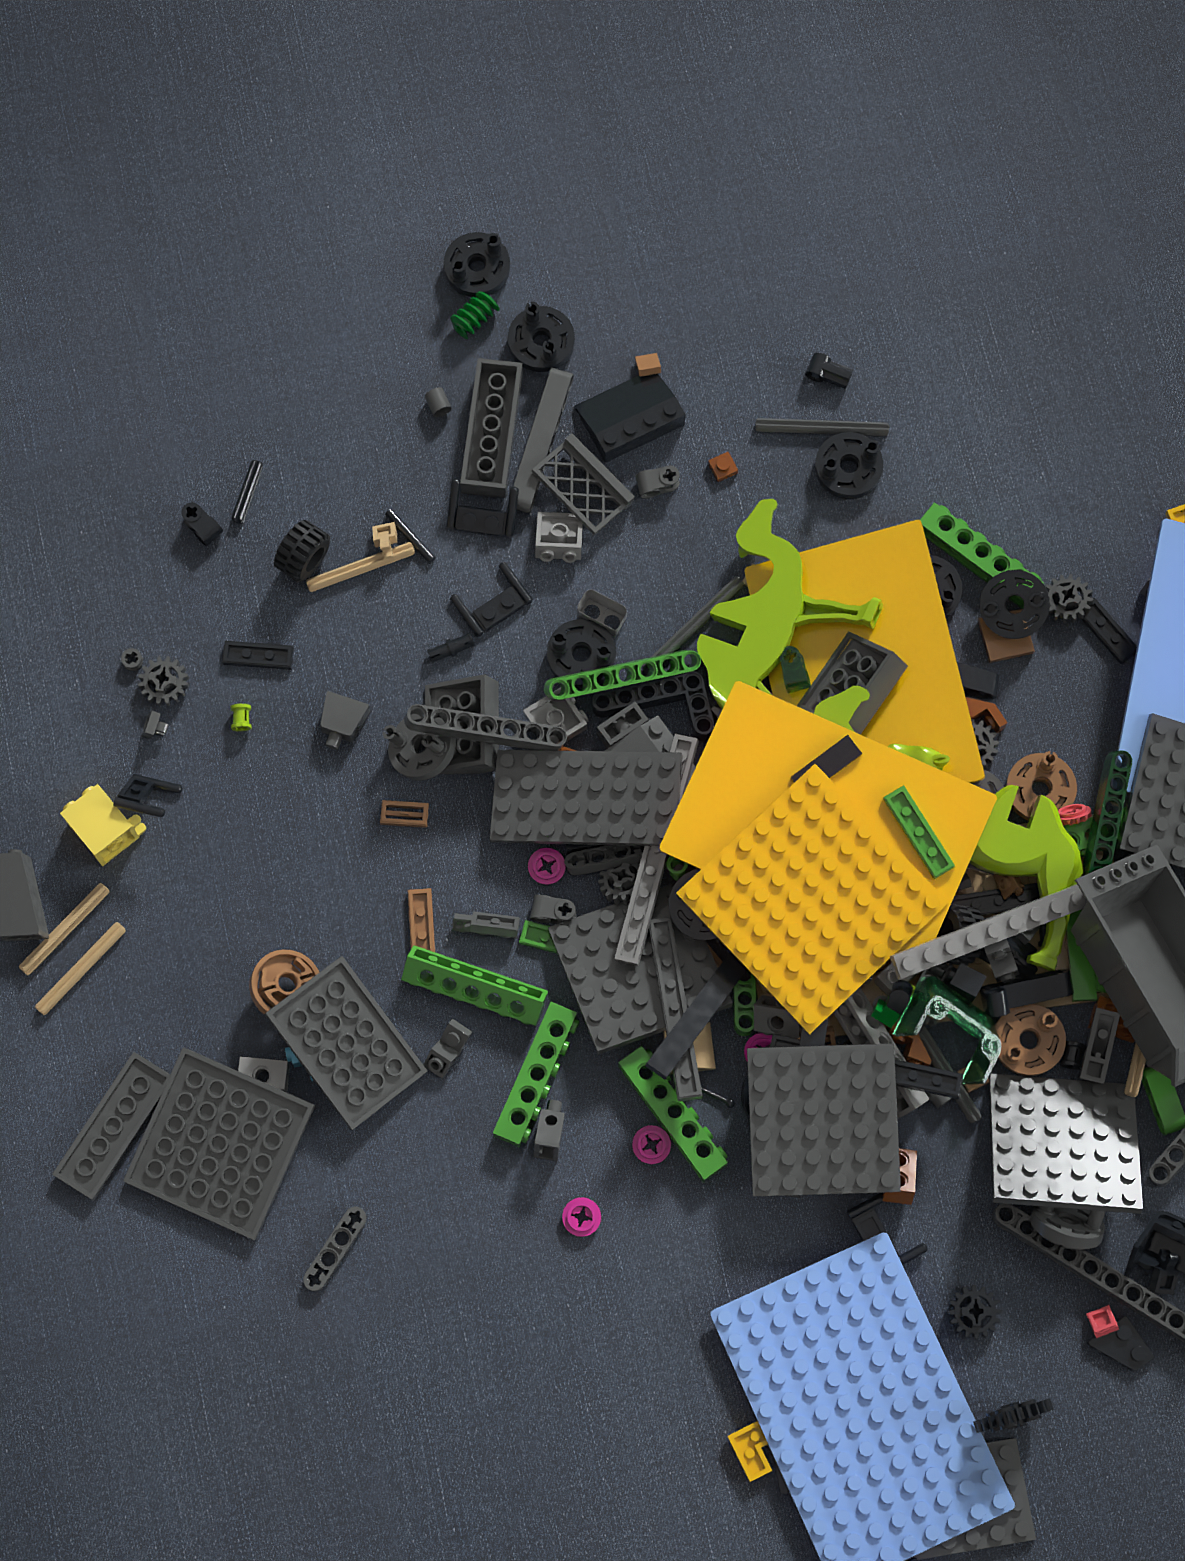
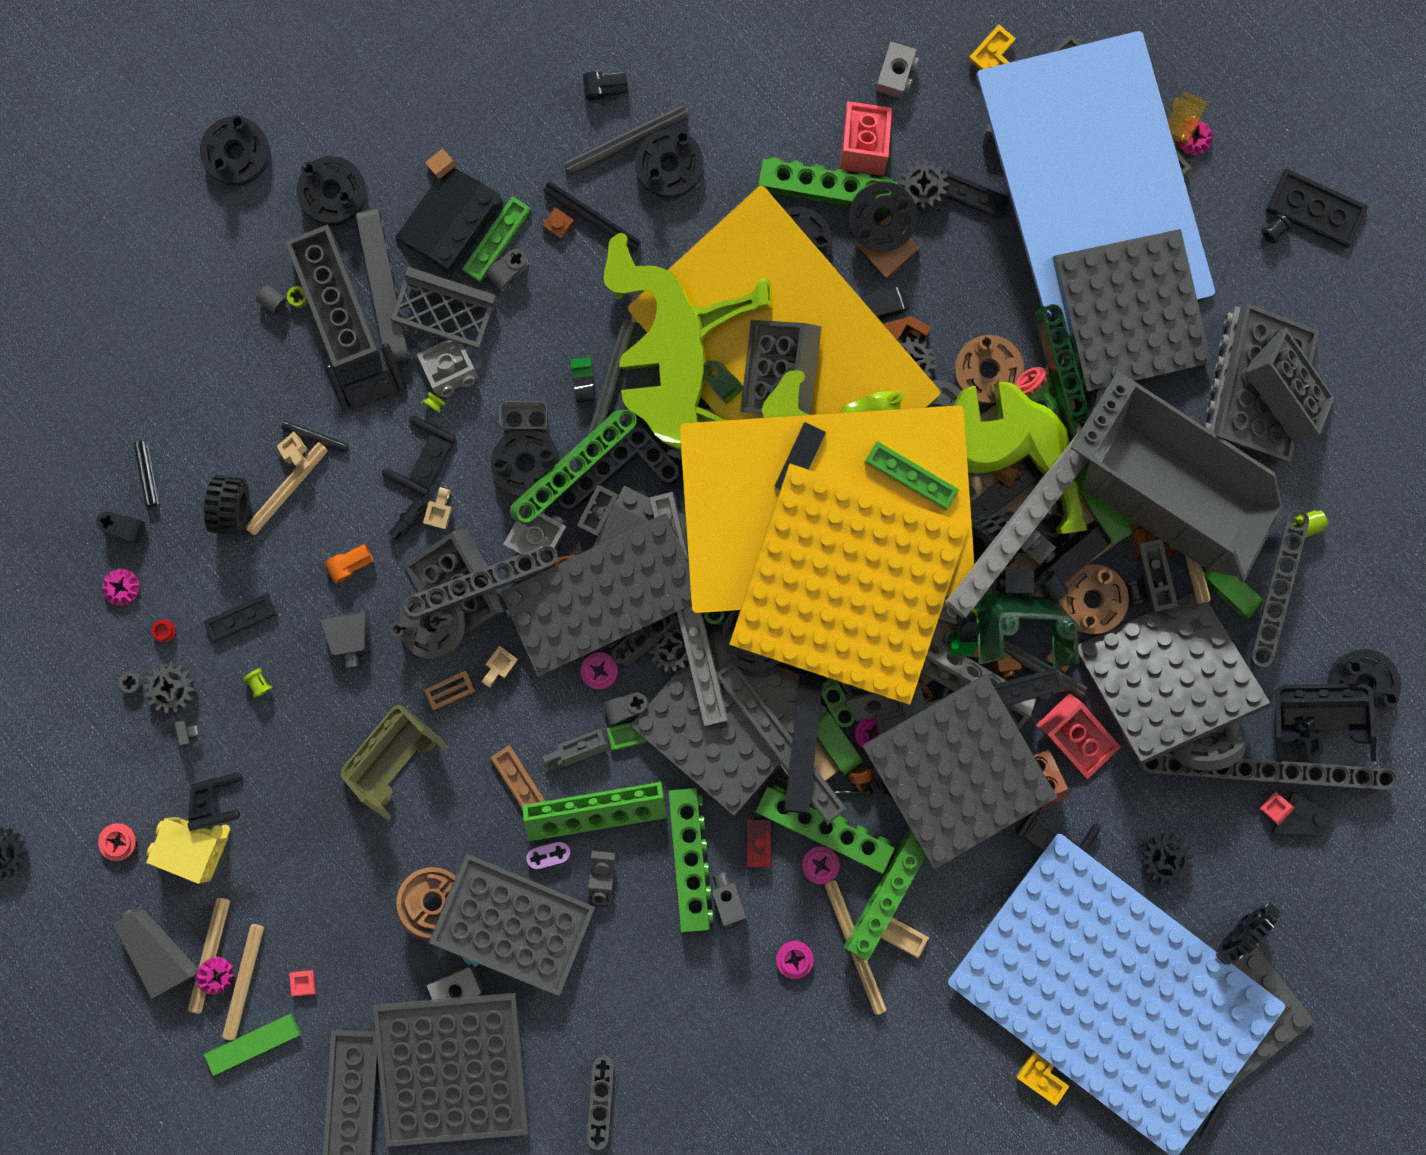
camera: 25 degrees left, 10 degrees up
green piece [450,291,500,339] -> none
none -> coral gear [98,823,137,861]
none -> dark pink gear [101,569,139,606]
none -> red plate [152,619,175,643]
none -> dark pink gear [196,957,235,995]
none -> bright green tile [204,1013,301,1076]
none -> lime bush [287,286,308,308]
none -> coral tile [289,970,316,997]
none -> orange piece [324,544,374,584]
none -> olive windscreen [341,705,449,820]
none -> lime bush [422,392,446,413]
none -> tan plate [423,487,452,529]
none -> bright green tile [462,196,531,284]
none -> tan plate [481,646,518,688]
none -> lavender beam [526,842,571,869]
none -> black axle [543,182,641,252]
none -> leg [570,357,595,403]
none -> dark red plate [747,820,771,867]
none -> bright green beam [817,710,863,776]
none -> tan axle [825,880,886,1015]
none -> coral slope [839,101,892,176]
none -> bright green brick [843,827,926,961]
none -> dark orange tile [848,767,873,792]
none -> light grey brick [876,41,918,99]
none -> tan tile [881,917,929,958]
none -> coral slope [1036,693,1121,779]

